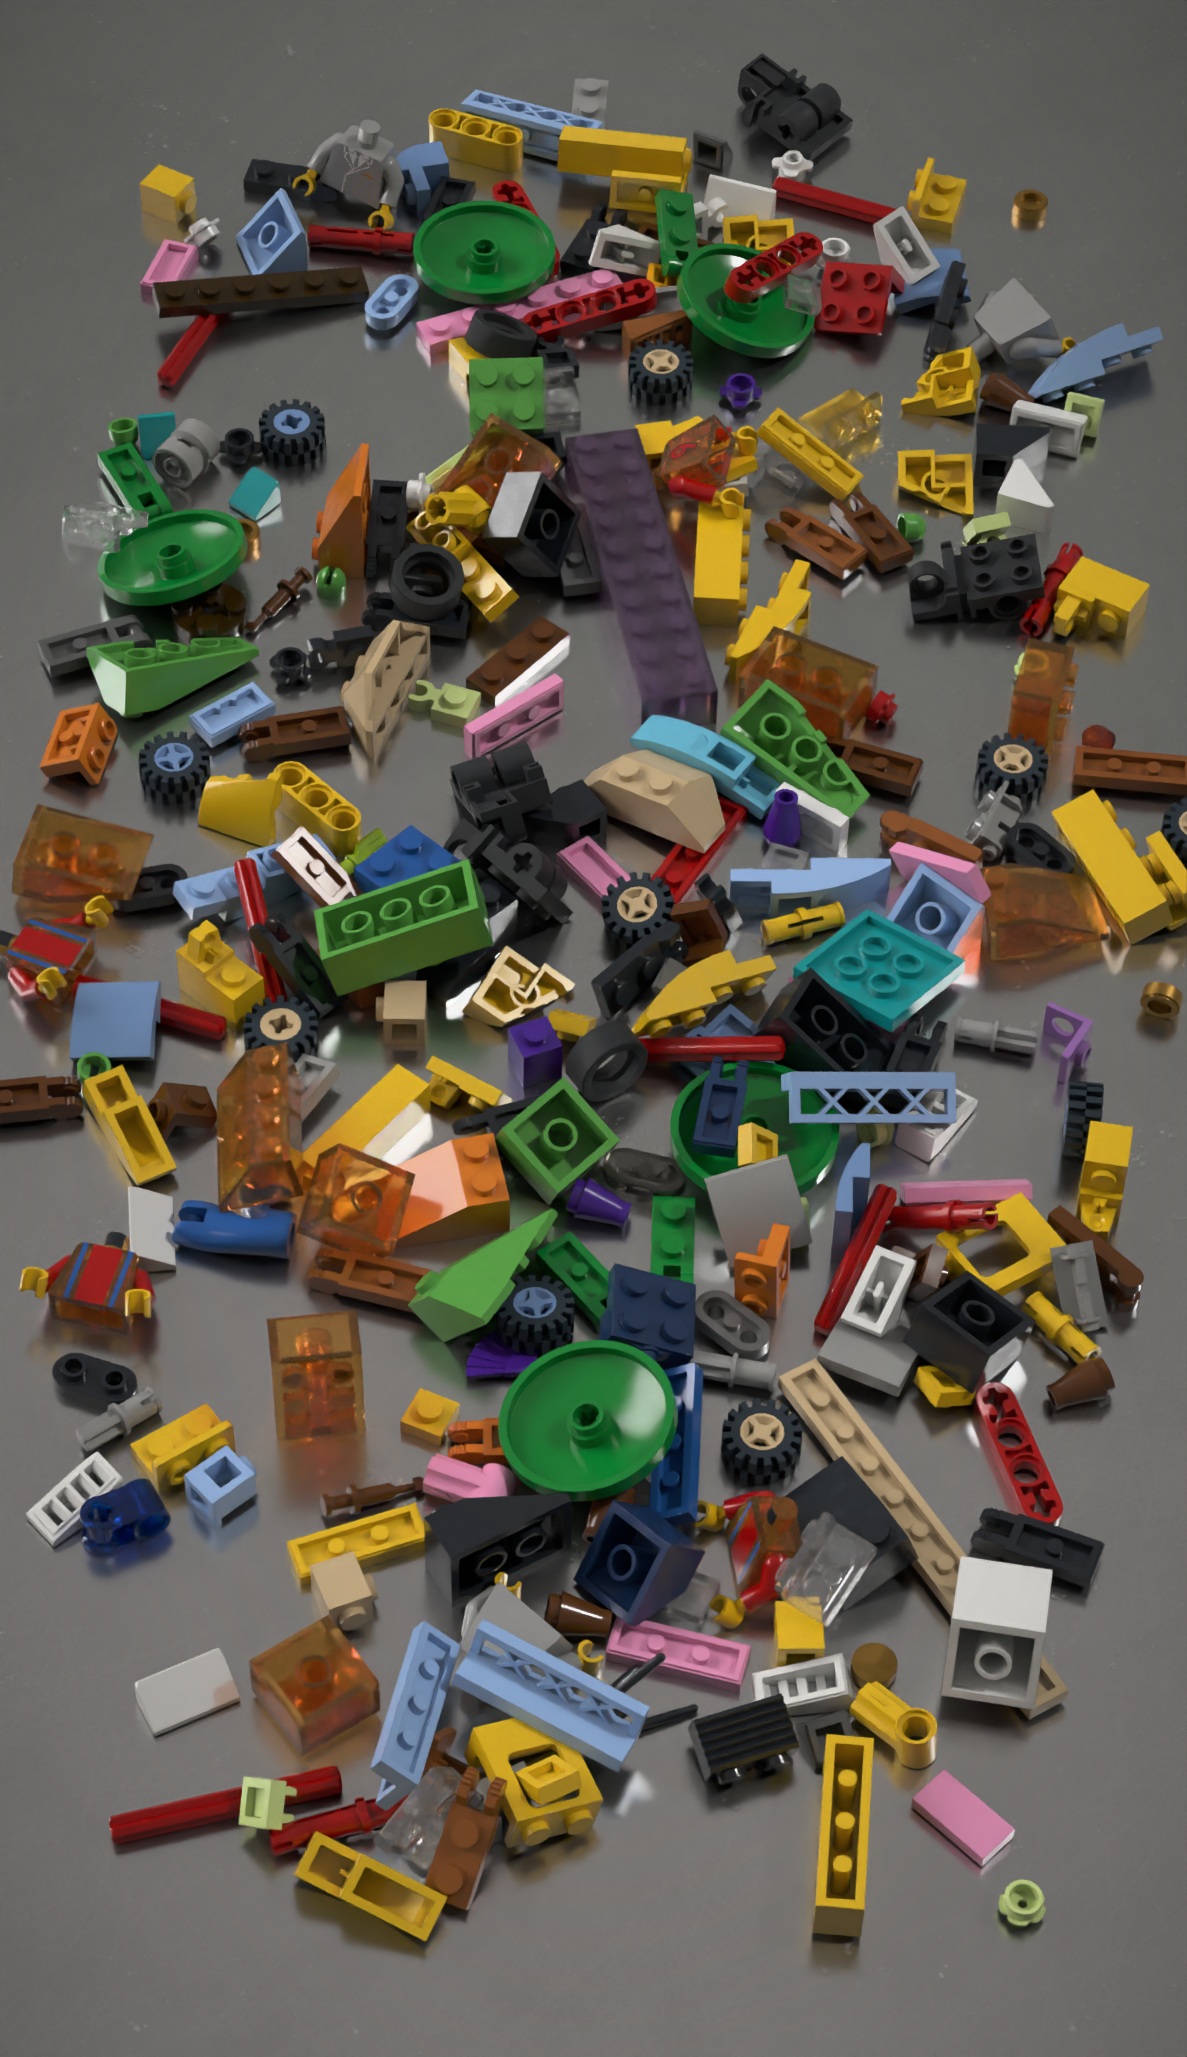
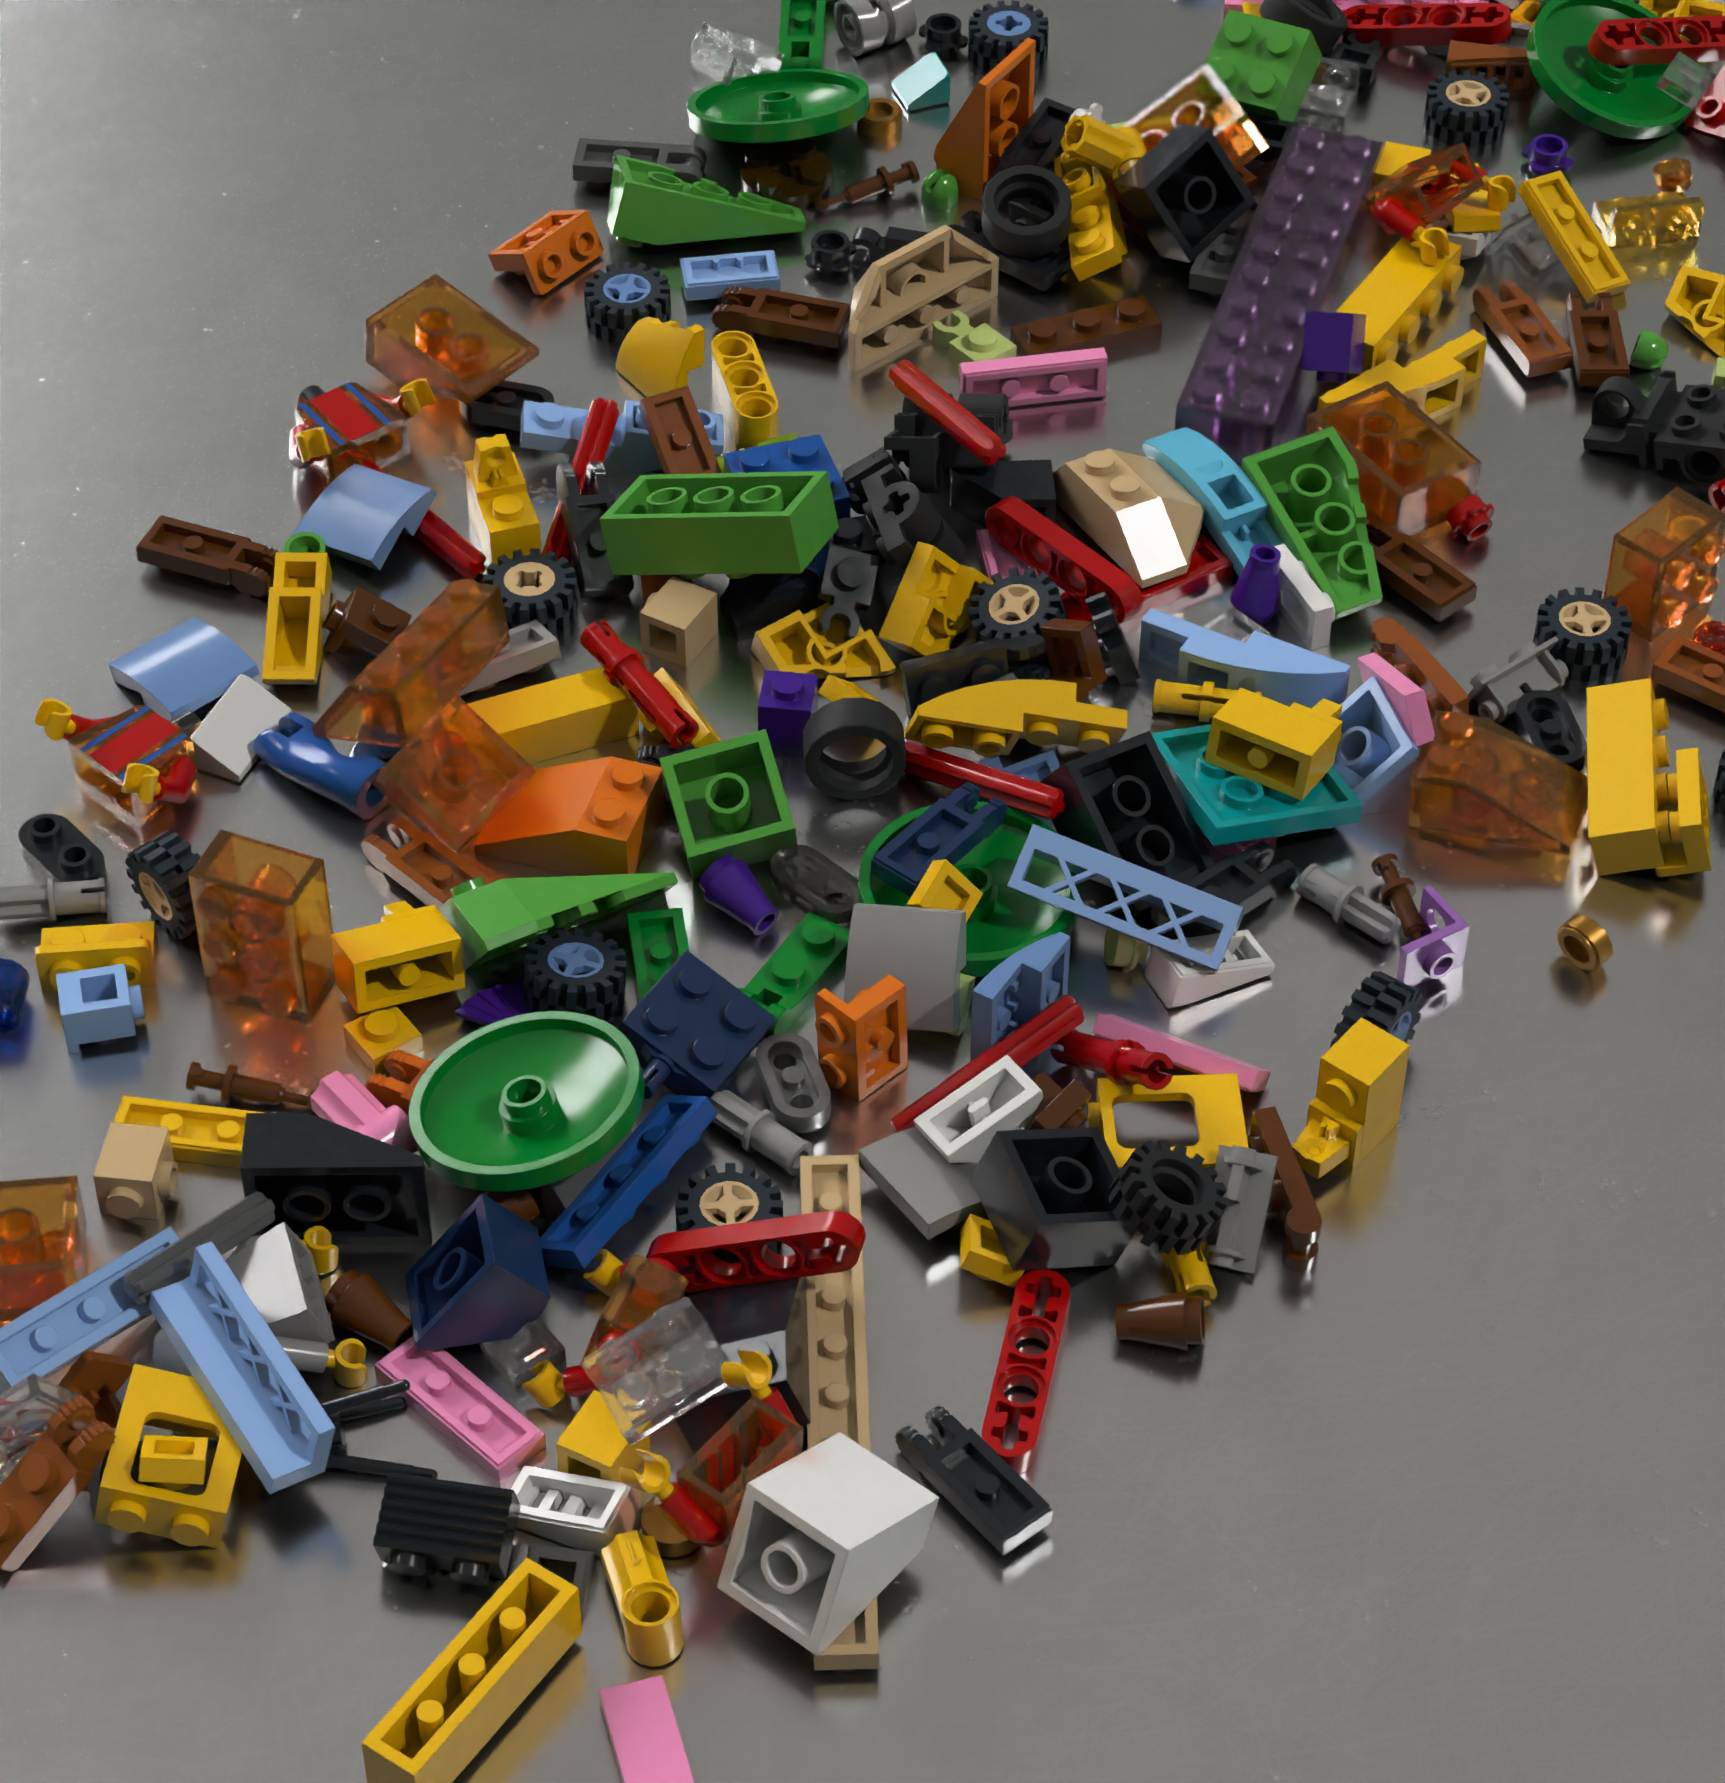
camera: 30 degrees right, 5 degrees down
none -> medium blue slope [108,617,260,722]
none -> dark grey axle [123,1192,276,1305]
none -> black wheel [125,831,222,940]
none -> yellow hinge [331,900,466,1014]
none -> red pin [580,620,699,749]
none -> torso [619,1350,804,1550]
none -> red beam [645,1211,866,1293]
none -> black plate [816,544,880,642]
none -> yellow slope [878,542,994,658]
none -> red axle [888,360,1007,465]
none -> red beam [985,496,1143,624]
none -> black tyre [1109,1140,1228,1255]
none -> yellow hinge [1204,687,1343,801]
none -> dark purple brick [1301,311,1366,383]
none -> reddish brown piece [1371,853,1425,941]
none -> clear orange hinge [1653,158,1692,198]

